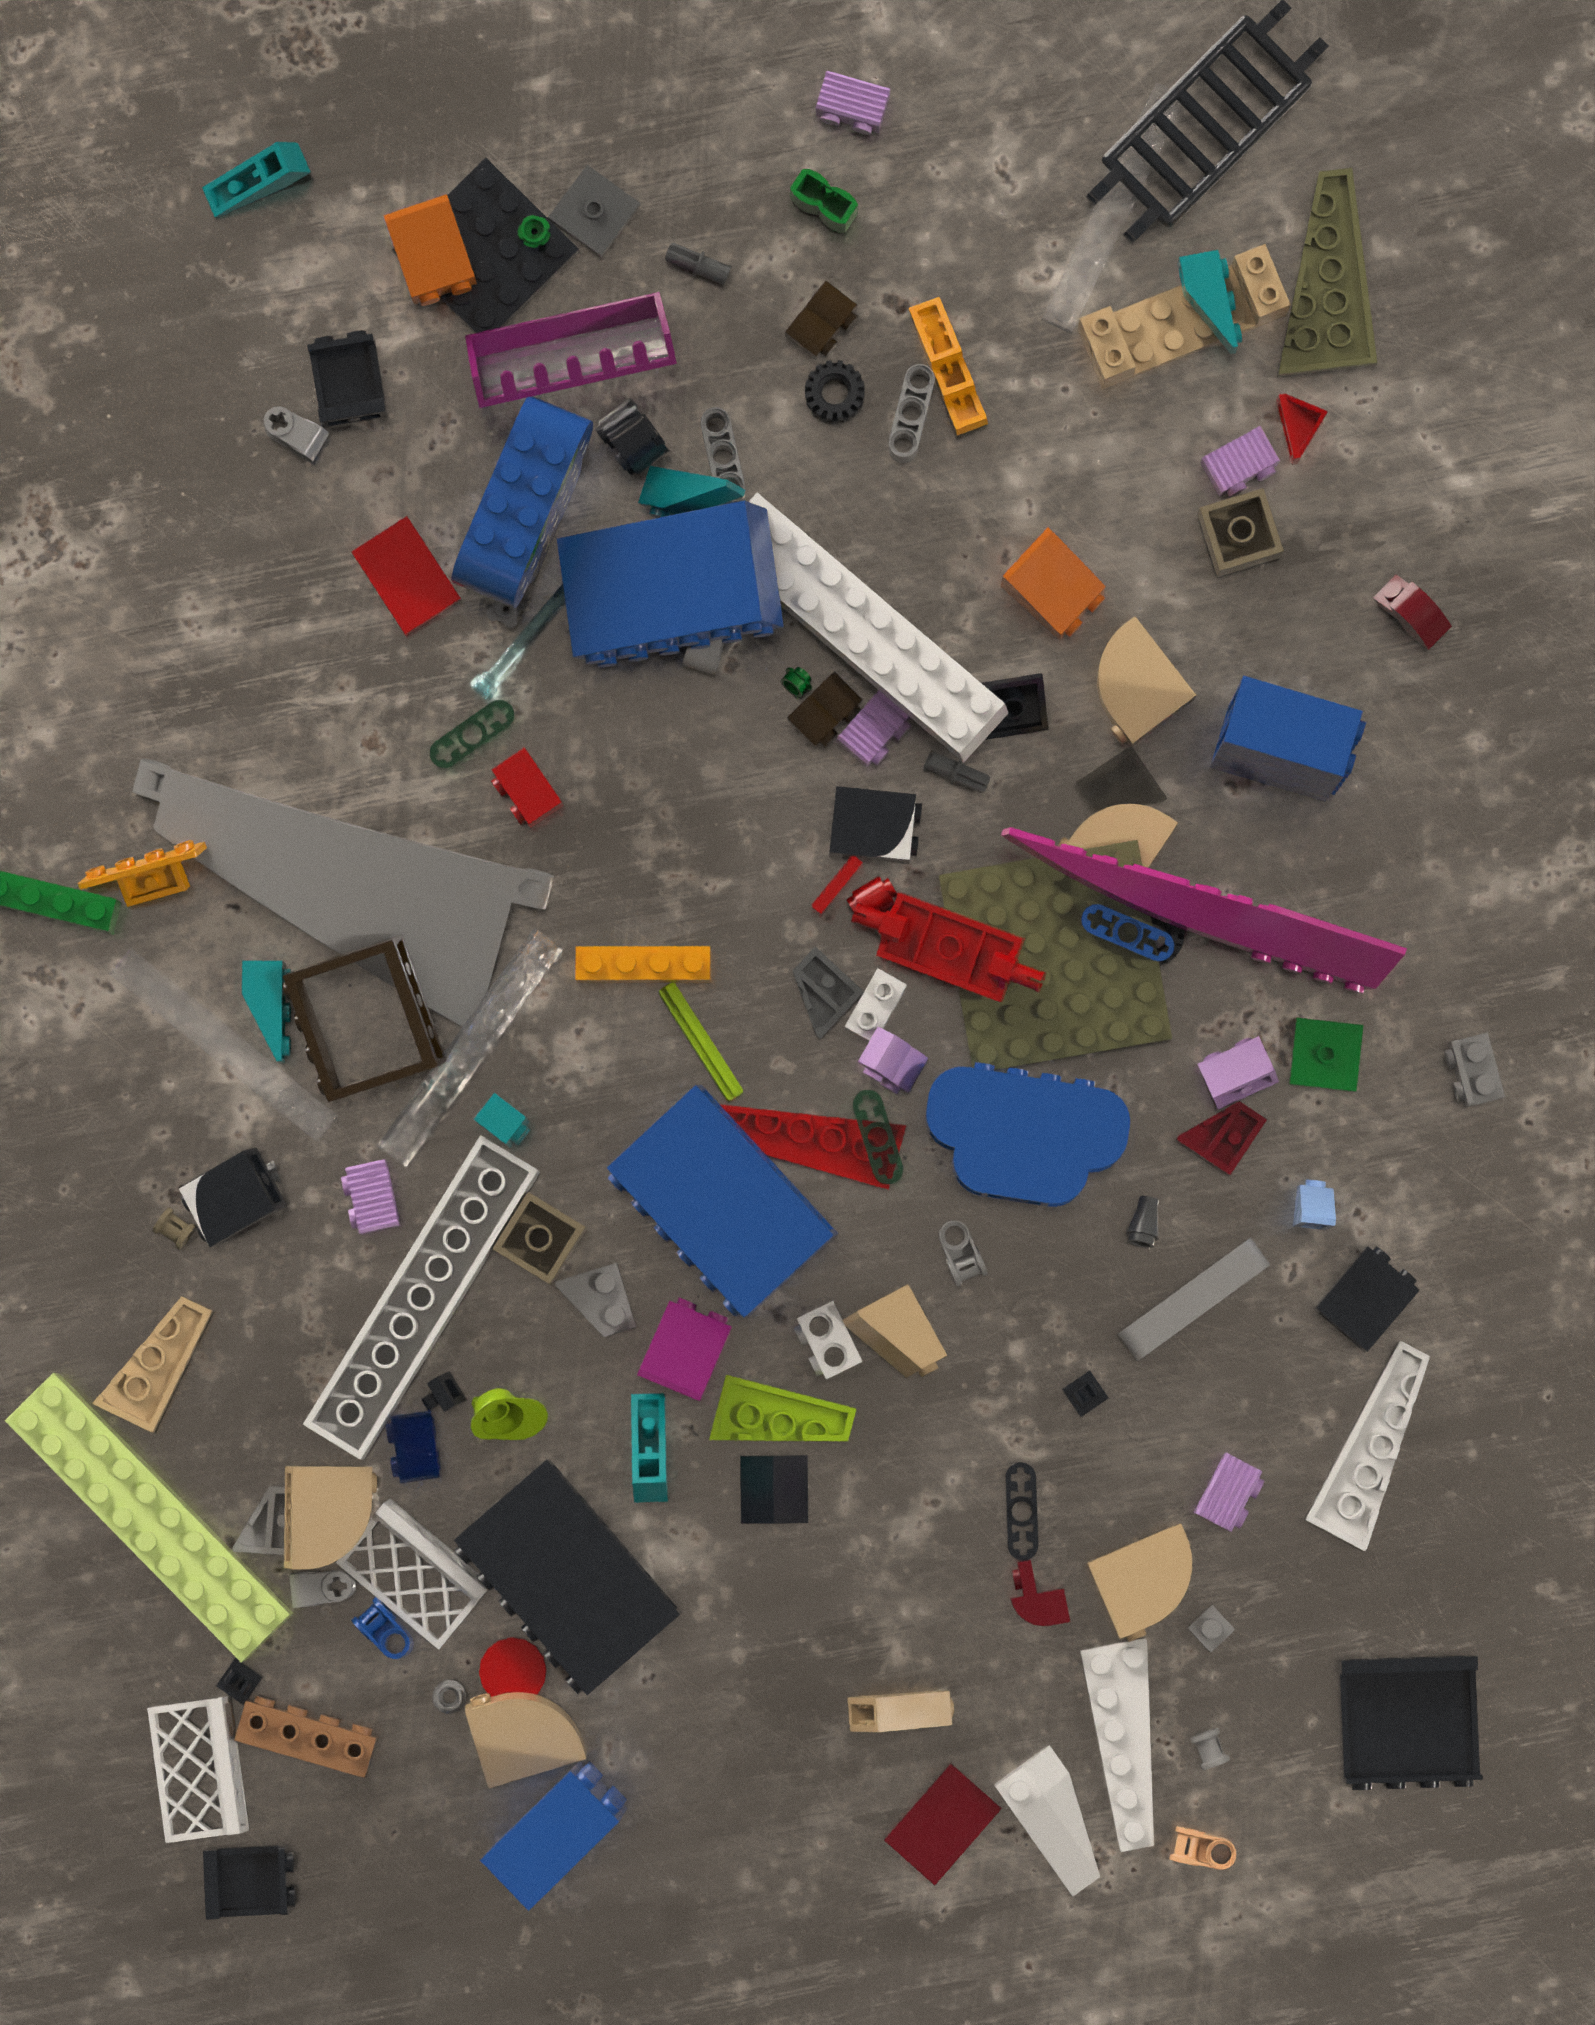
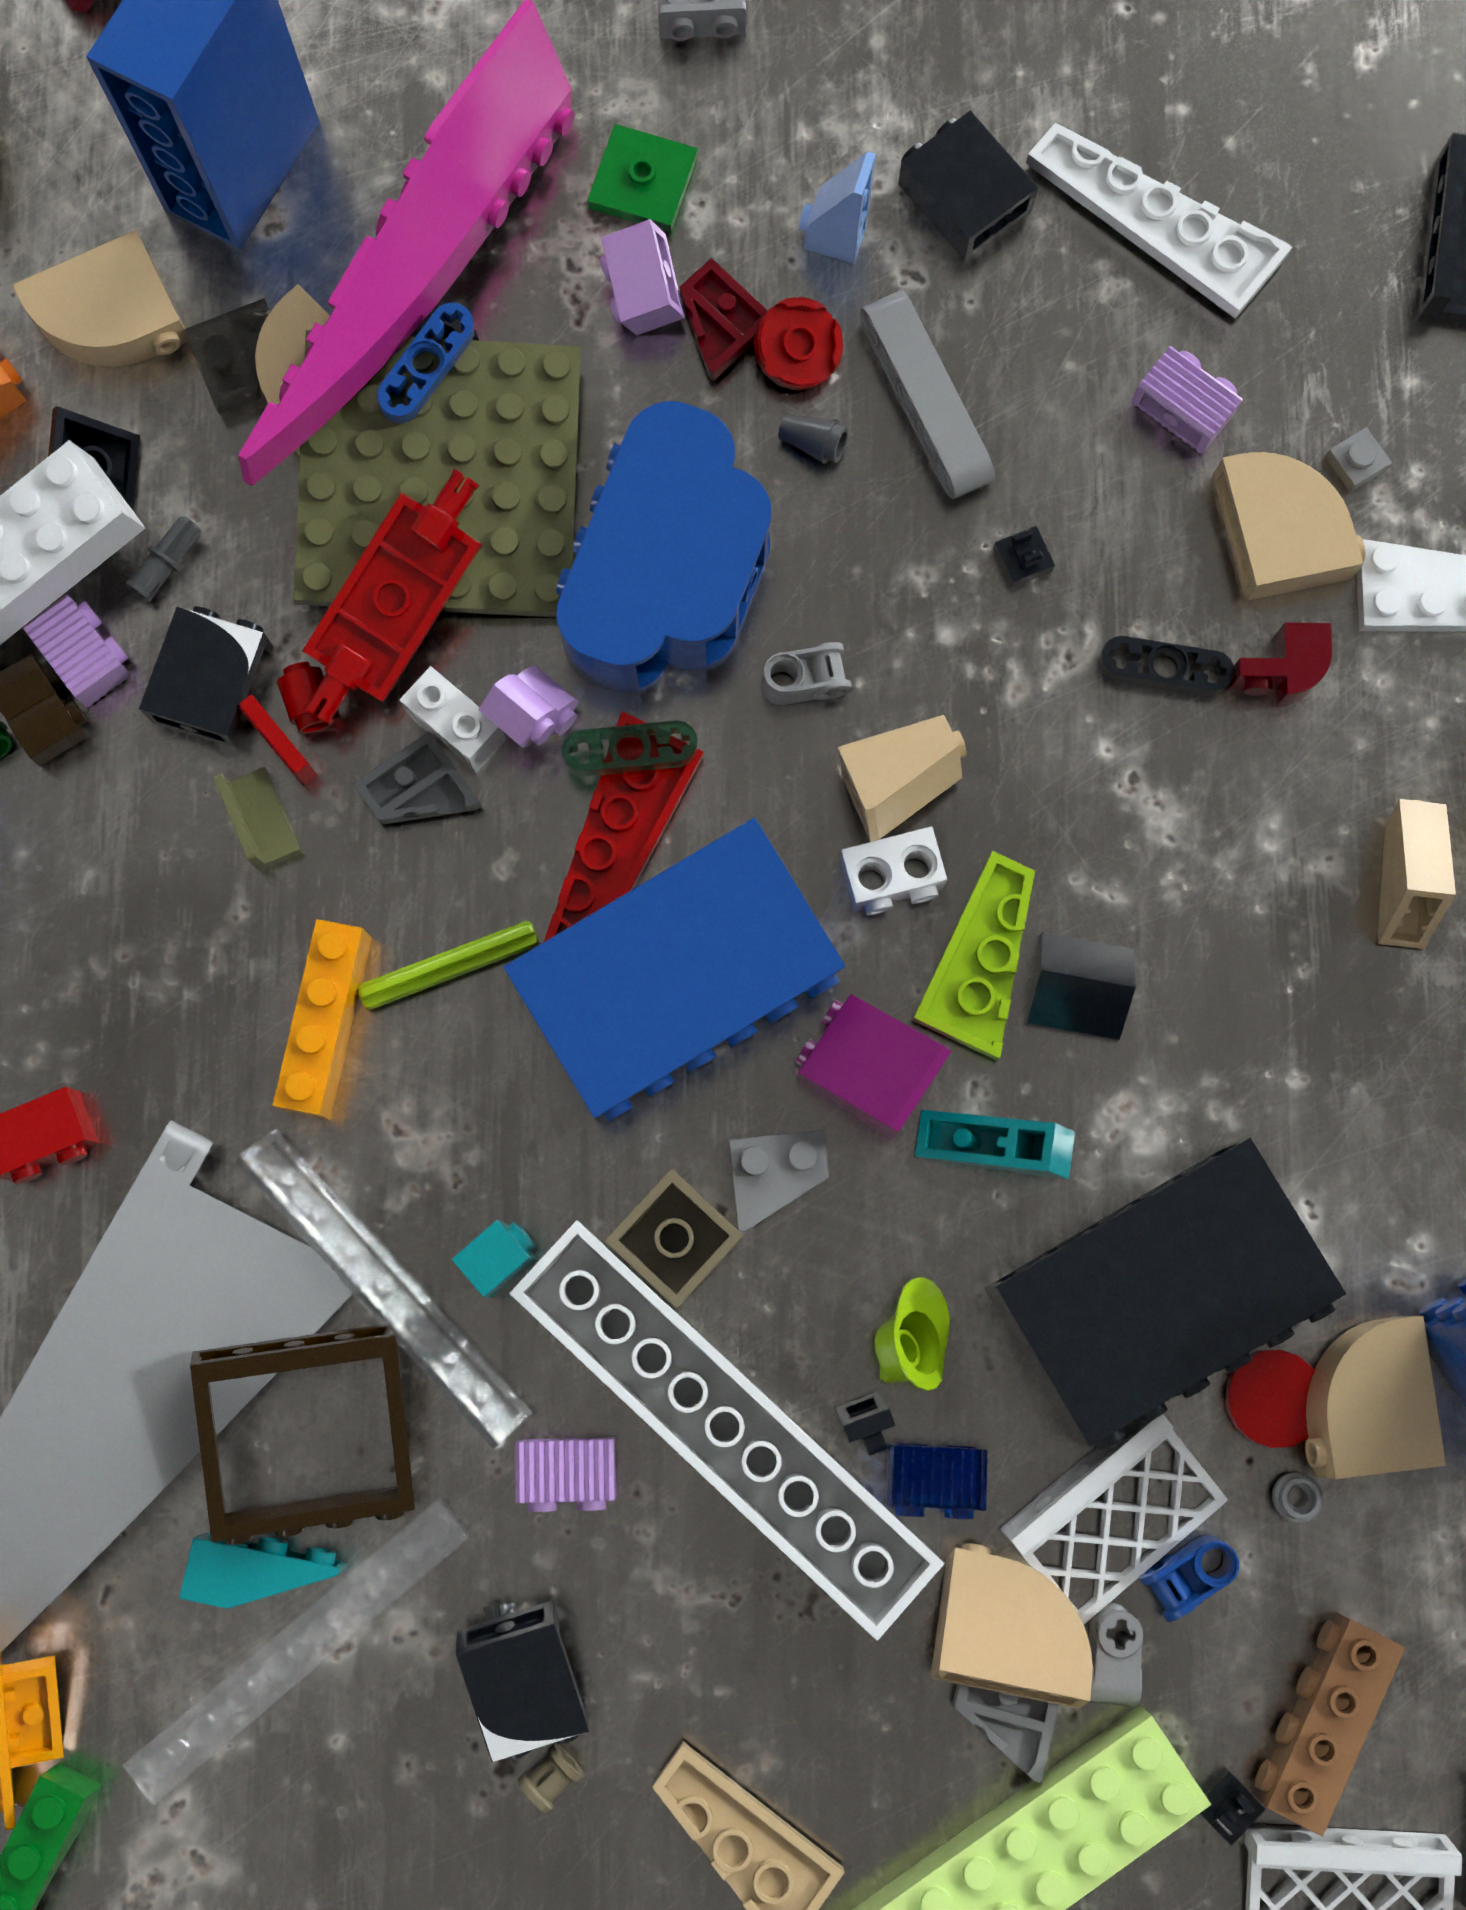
camera: 85 degrees left, 5 degrees down
none -> olive panel [213,767,303,872]
none -> red tile [753,297,844,391]

